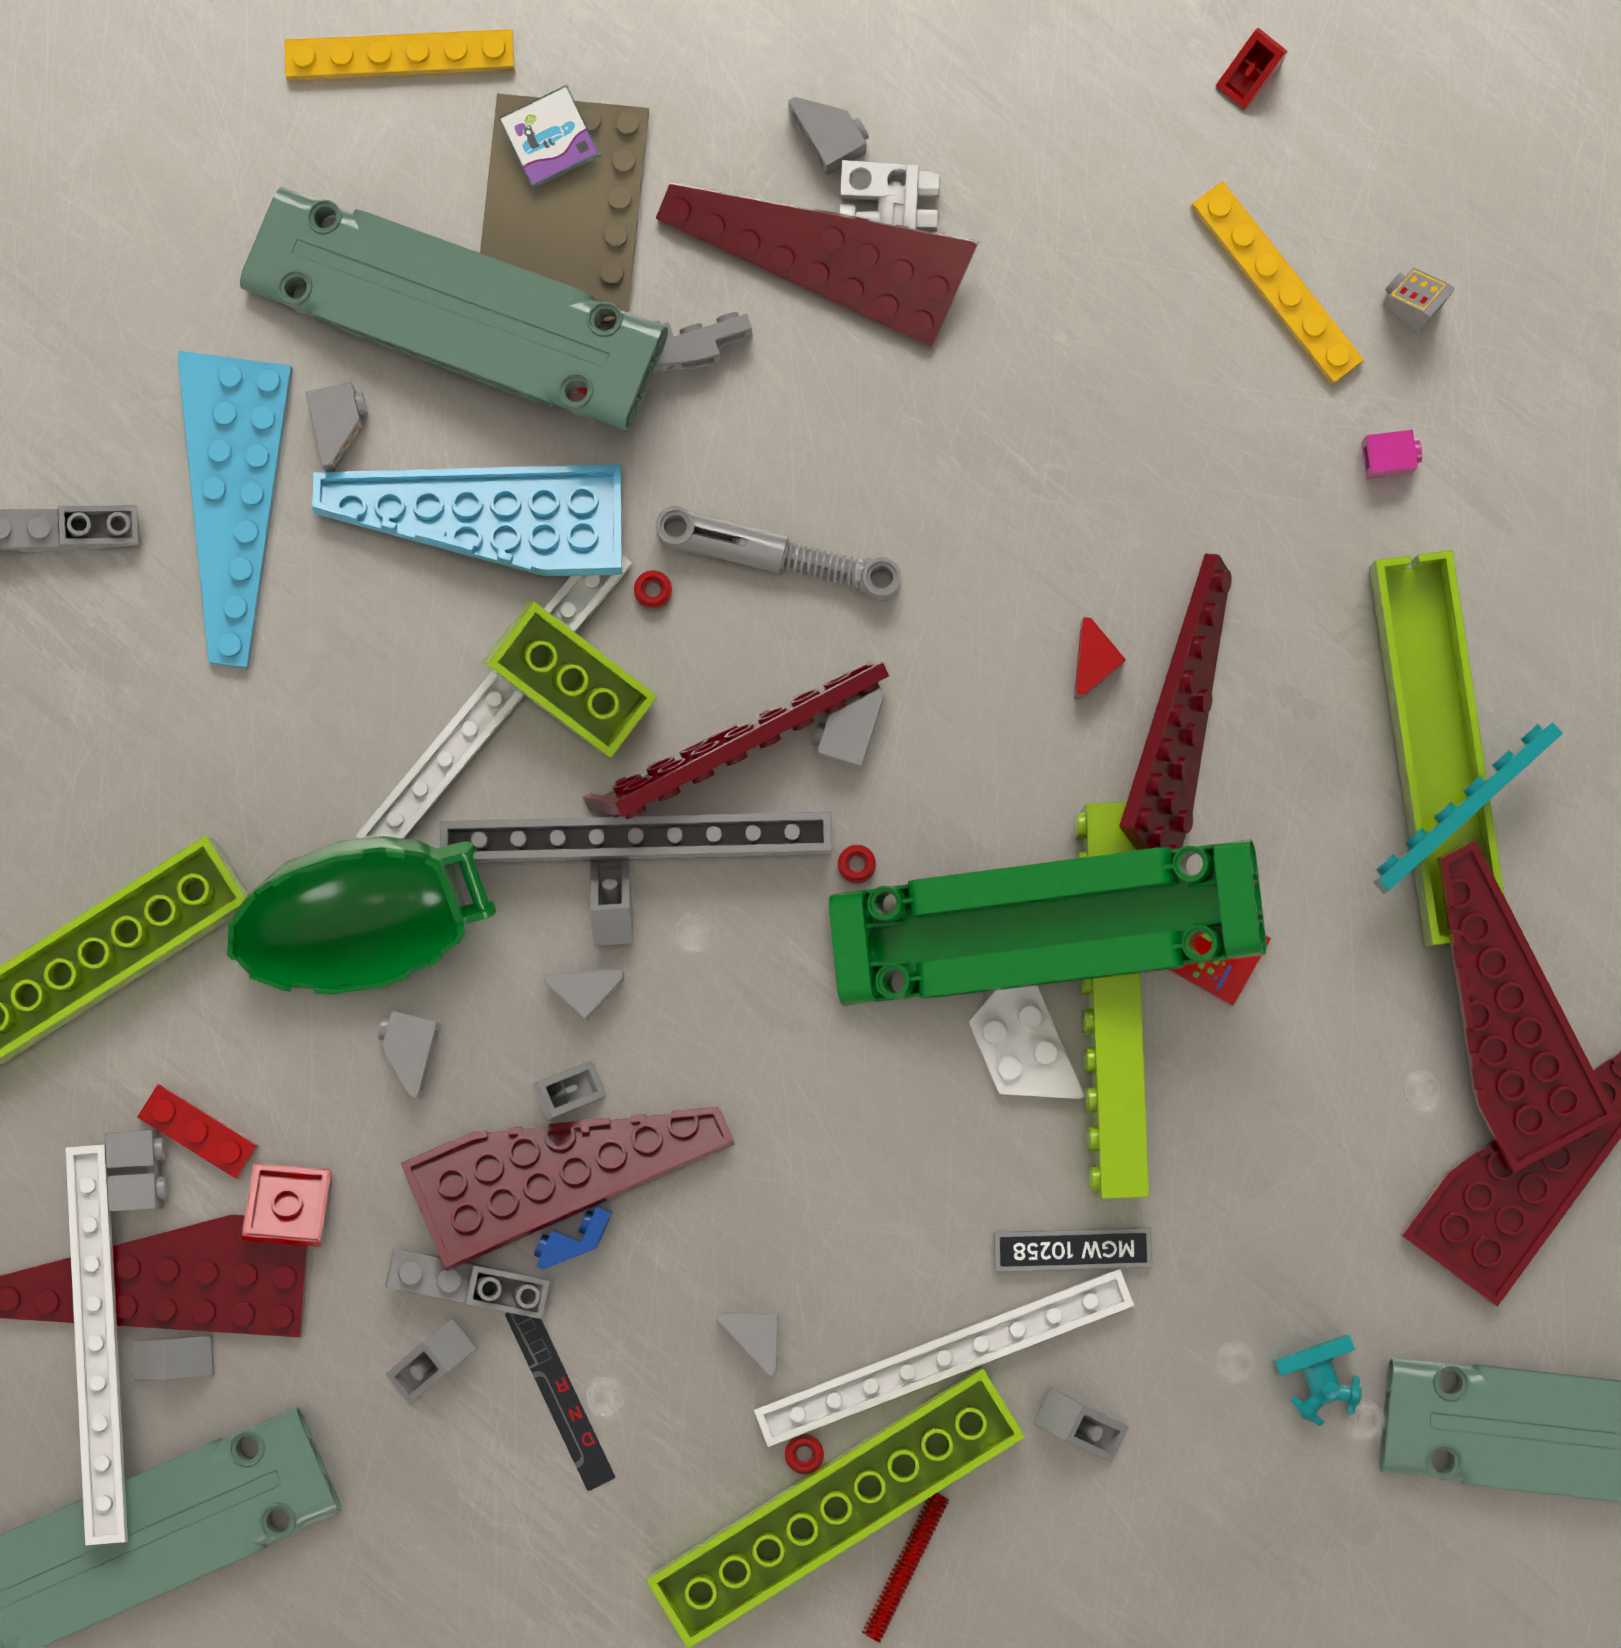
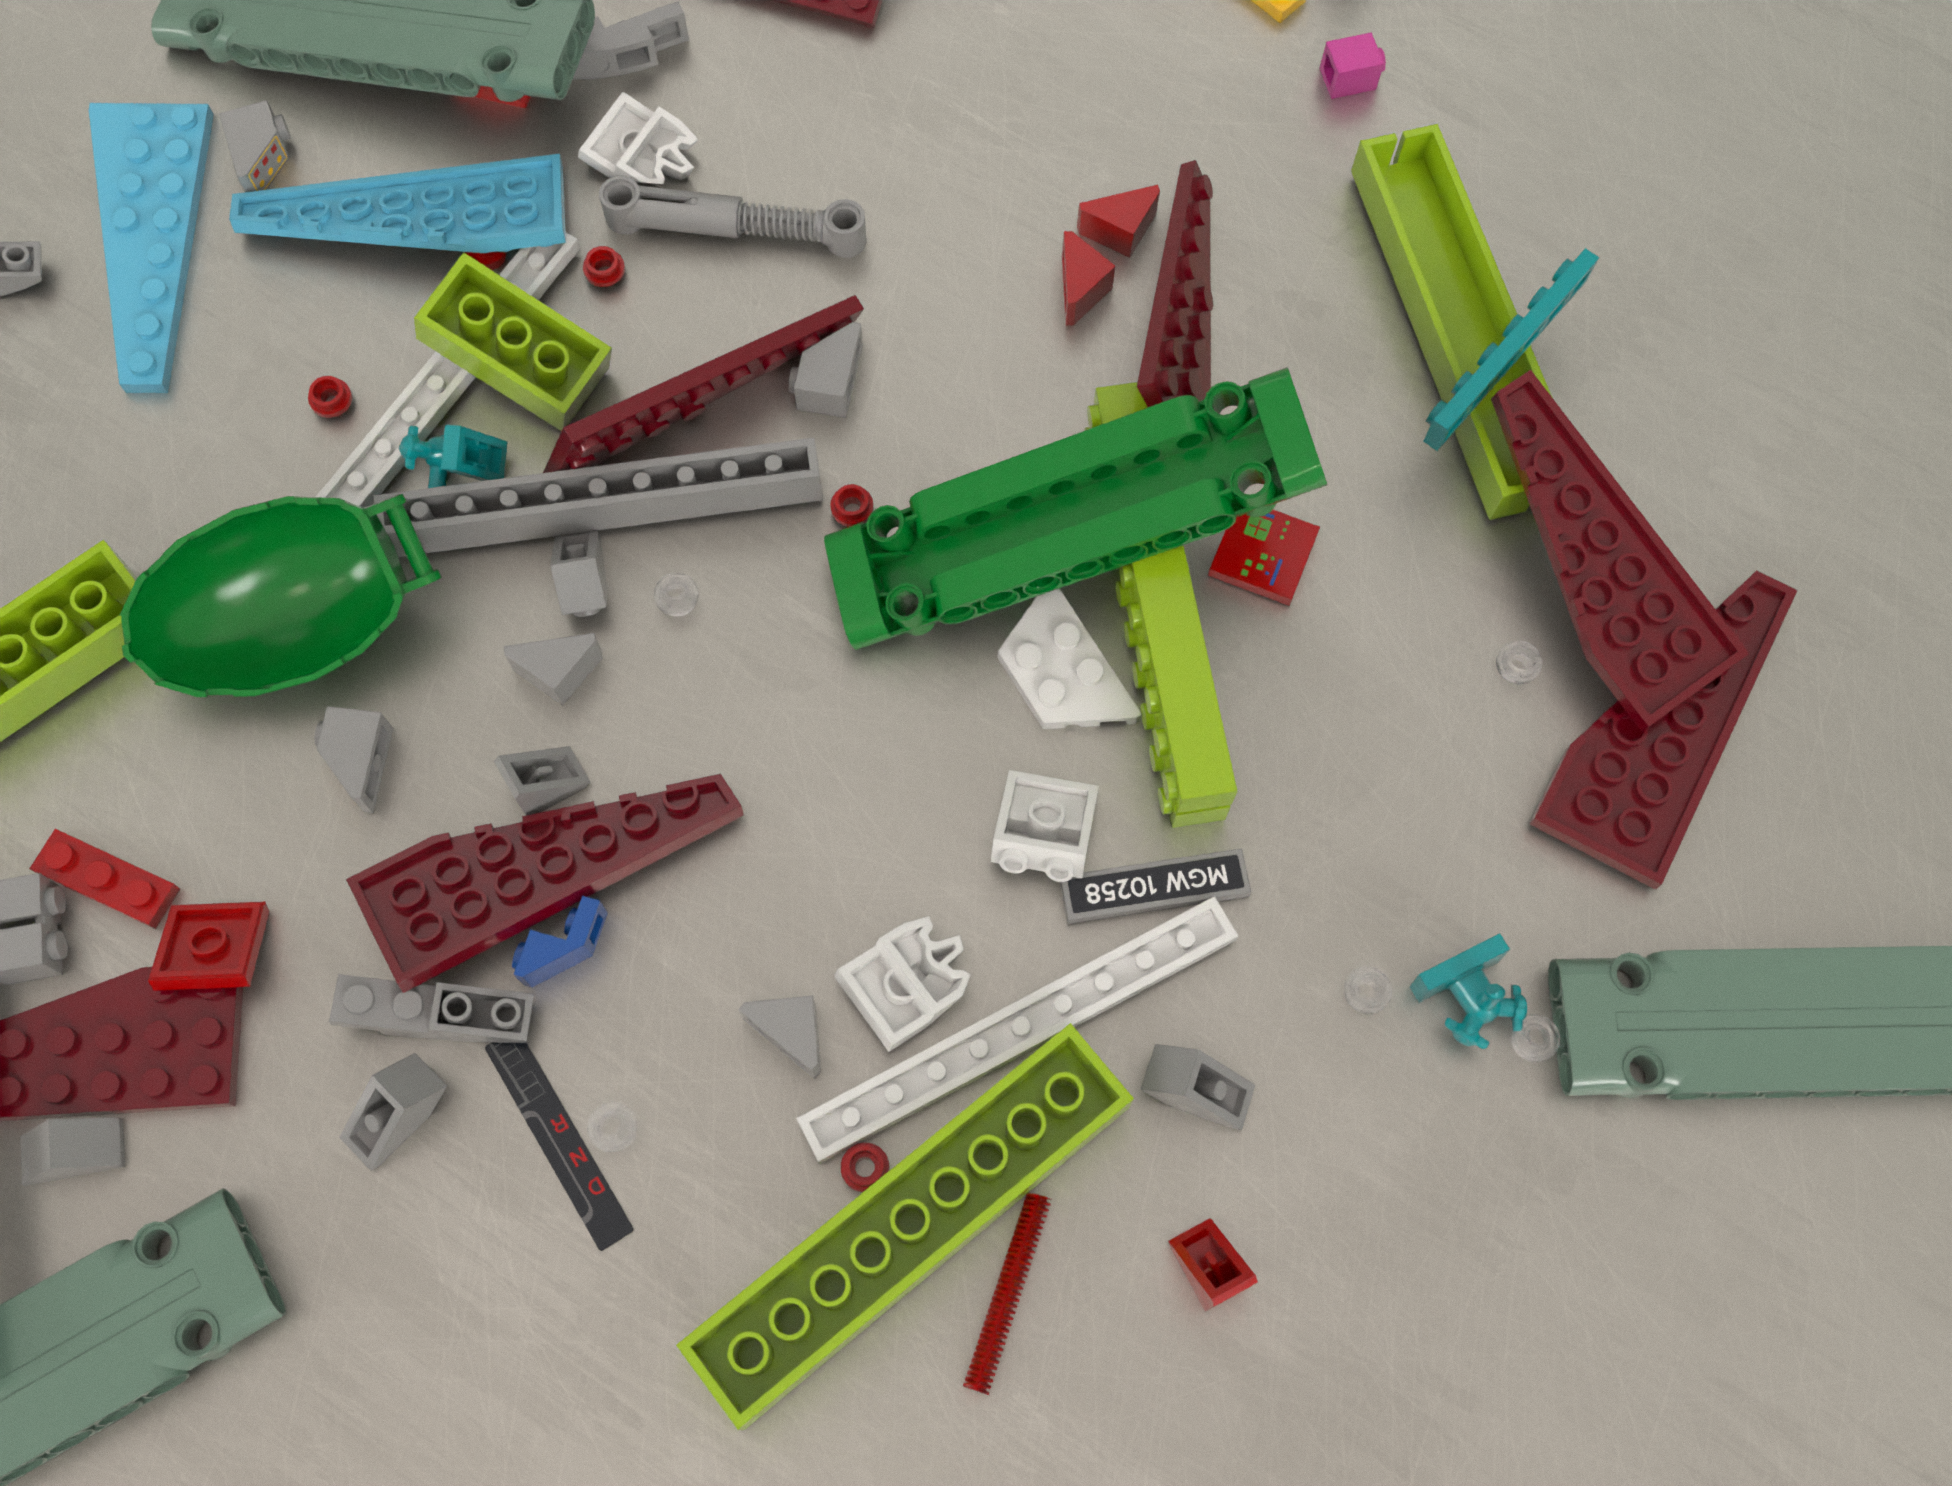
camera: 10 degrees left, 15 degrees down
none -> red plate [308,376,352,418]
none -> teal piece [398,425,508,488]
none -> white plate [578,92,698,184]
none -> white plate [834,916,971,1052]
none -> white plate [991,770,1099,882]
none -> red slope [1077,184,1160,258]
none -> red slope [1168,1218,1258,1312]

